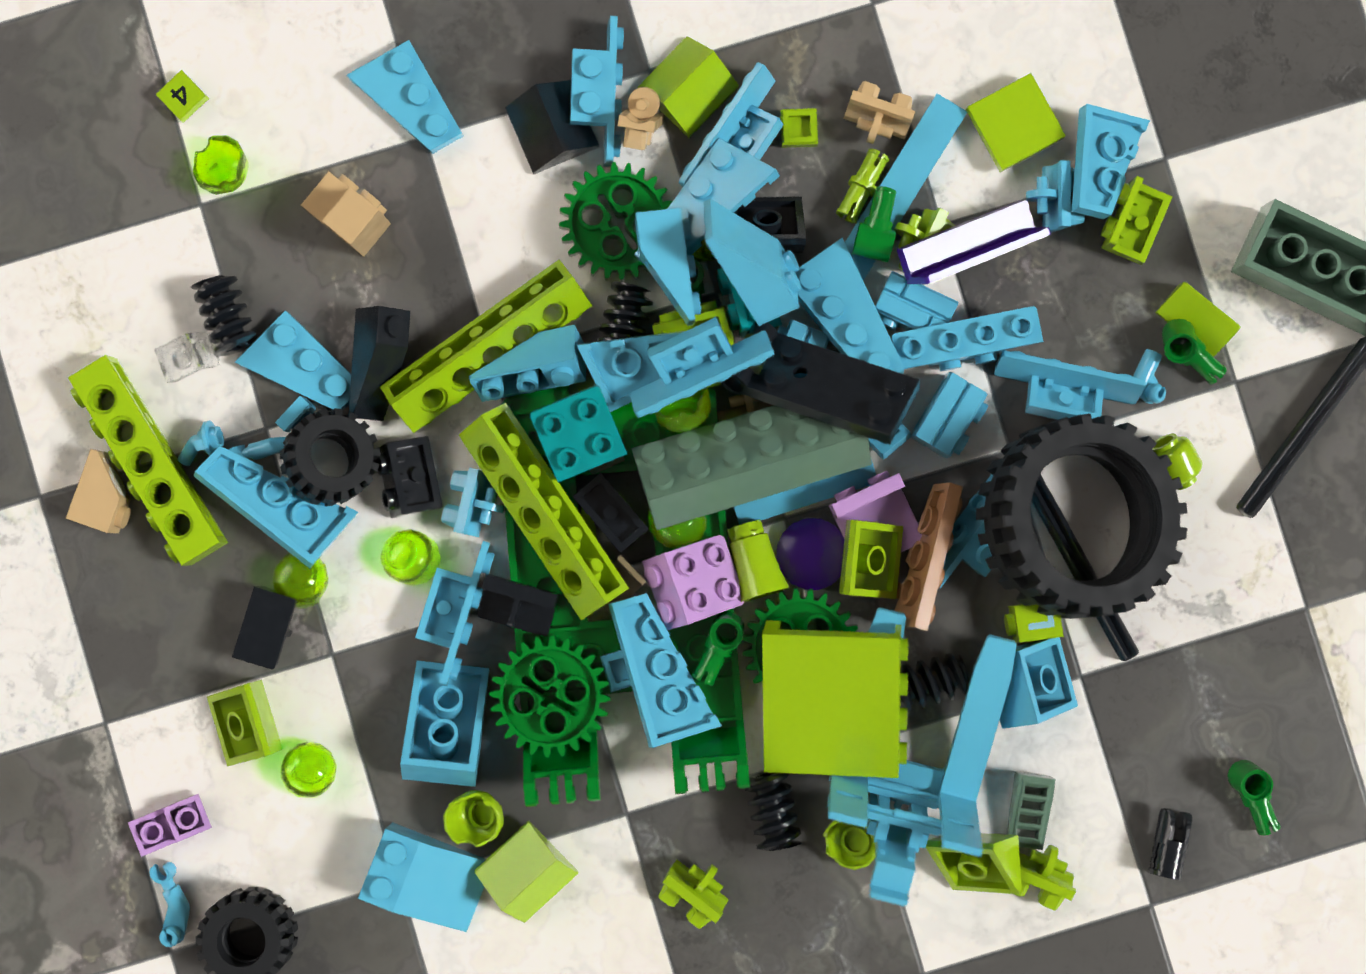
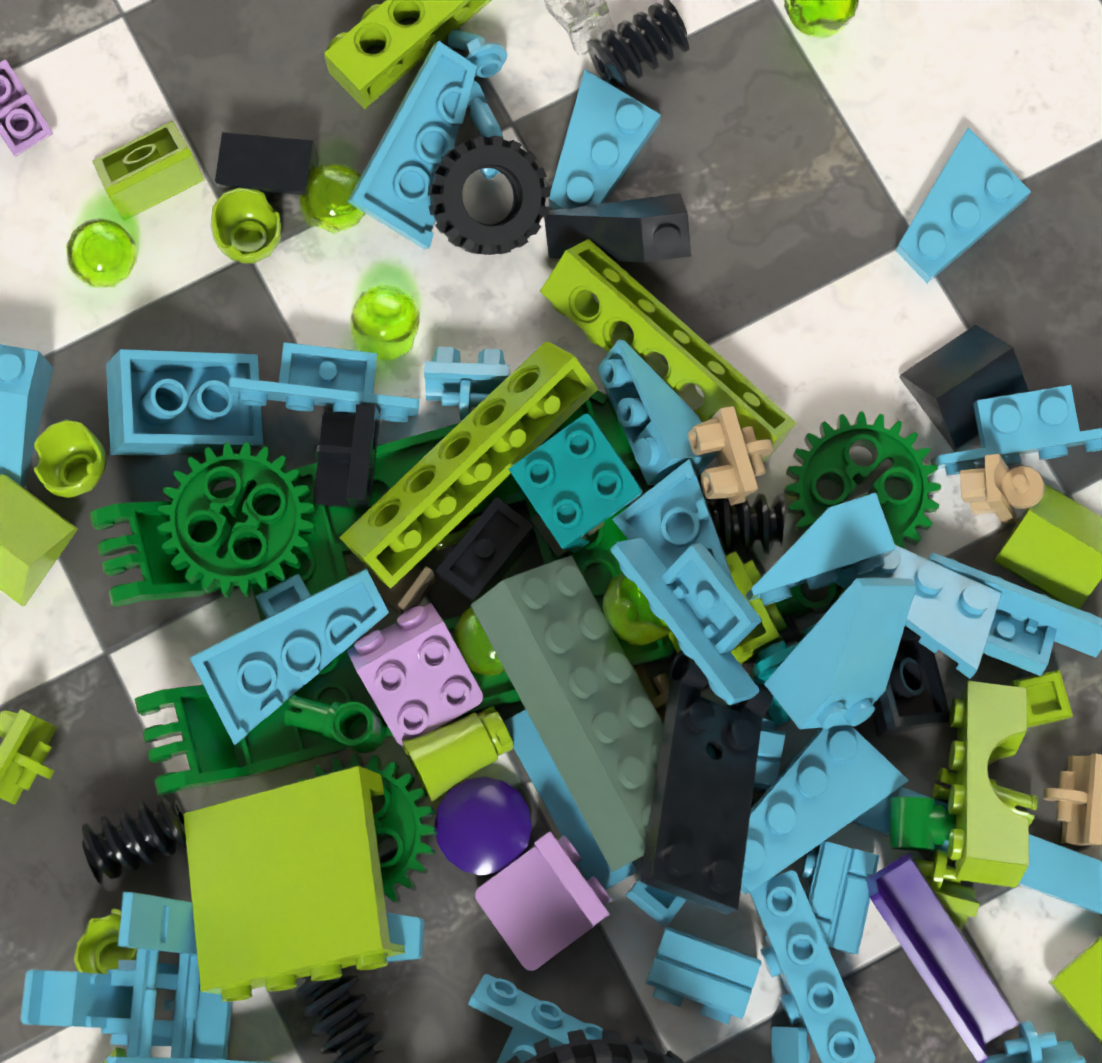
camera: 80 degrees right, 10 degrees down
medium azure tile [275,396,317,433] -> none
tan brick [301,171,391,257] -> none
black bracket [376,436,443,518] -> none
lime slope [839,520,904,599] -> none
medium nougat wing [894,483,963,631] -> none
none -> lime hair [210,187,281,264]
none -> tan hips [688,406,774,505]
none -> lime arch [948,681,1029,888]

